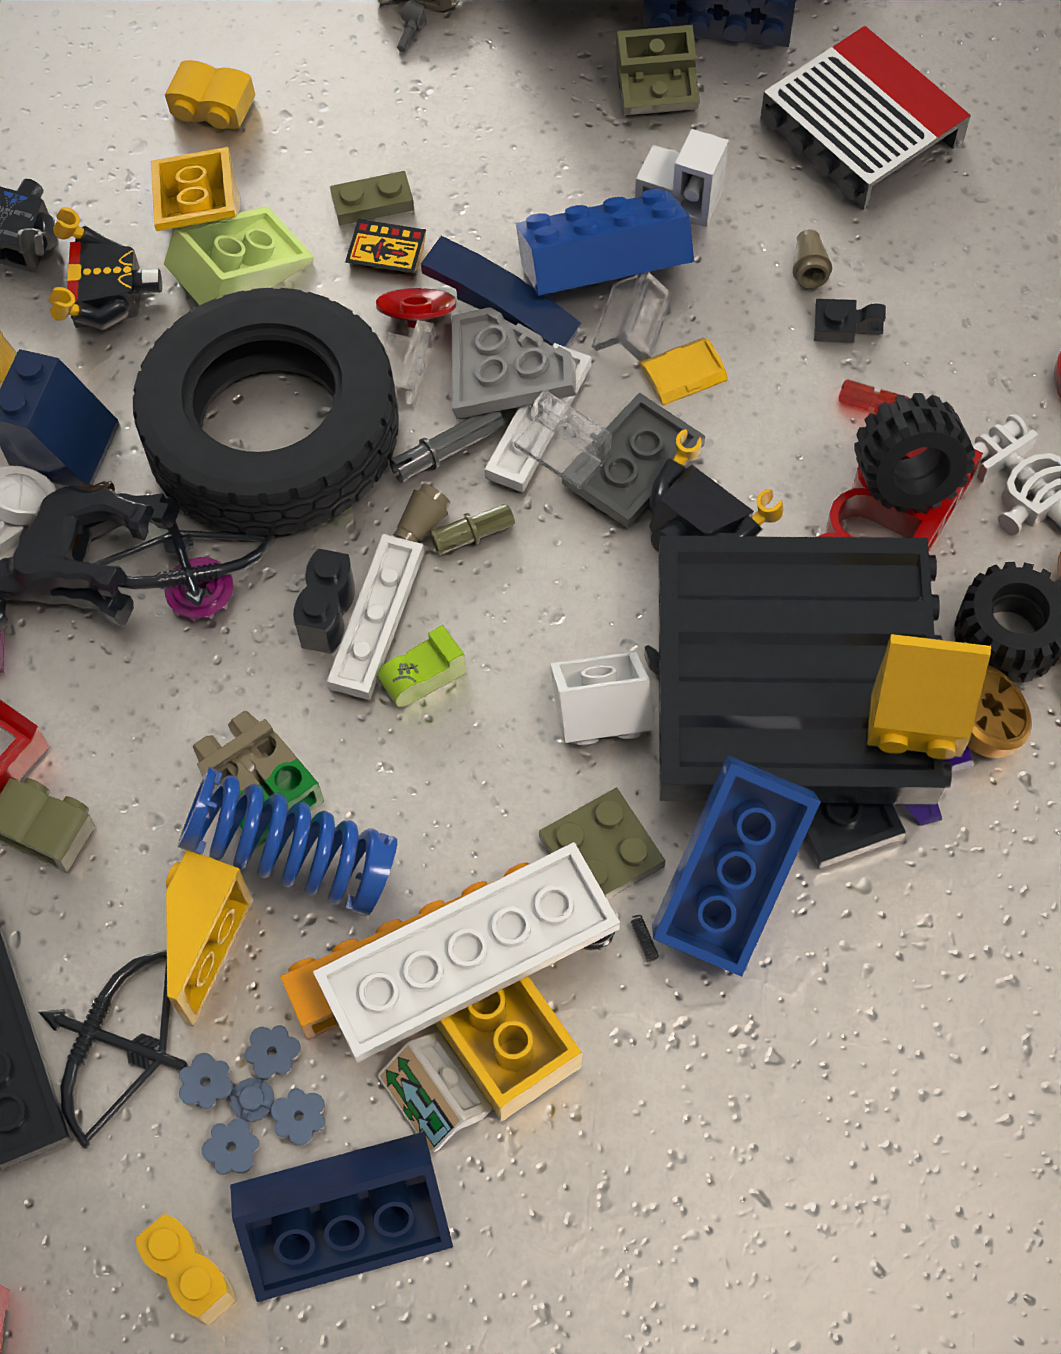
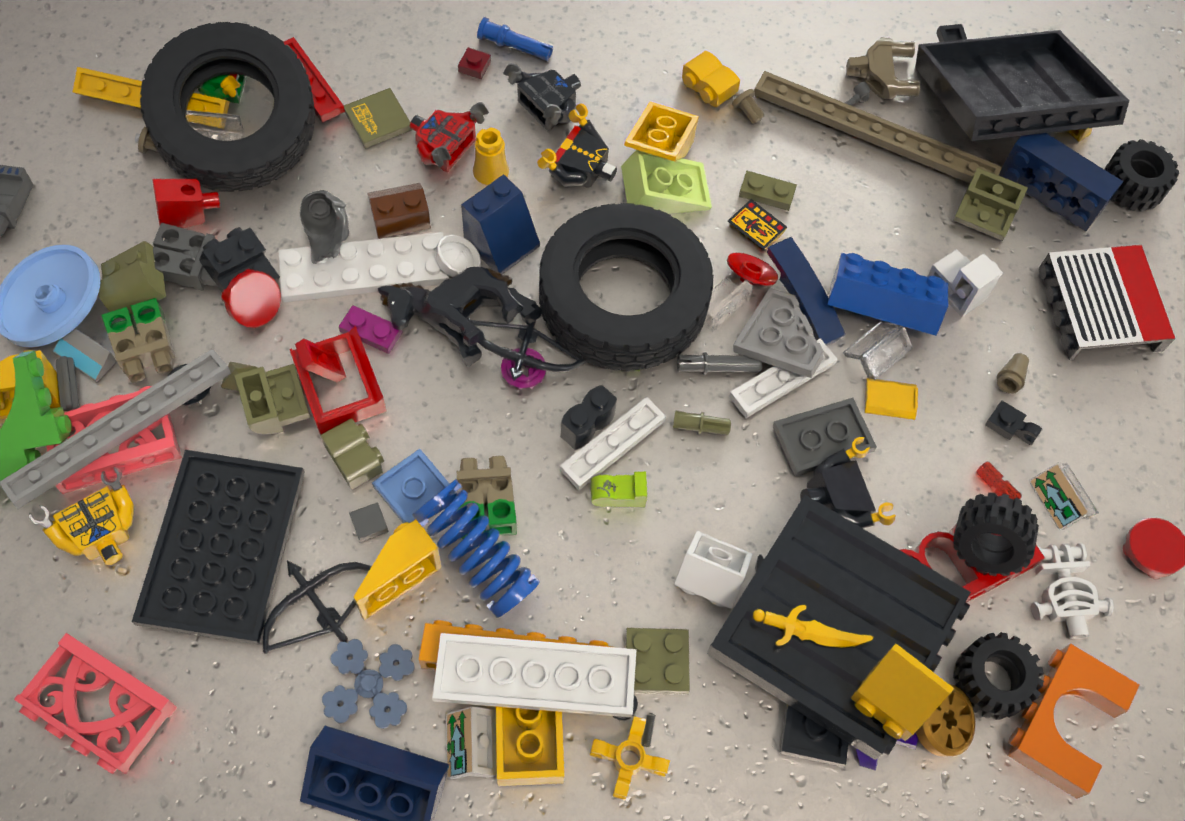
camera: 25 degrees right, 0 degrees up
yellow brick [135,1214,236,1326] -> none
dark tan cone [393,484,451,543] -> none
clear panel [514,390,612,490] -> none
blue brick [652,755,821,977] -> none
none -> dark grey tile [349,502,389,543]
none -> medium blue tile [372,449,455,523]
none -> yellow pin [590,716,670,800]
none -> dark tan piece [732,88,764,124]
none -> yellow piece [753,605,874,647]
none -> dark tan plate [754,71,1002,183]
none -> panel [1029,462,1099,530]

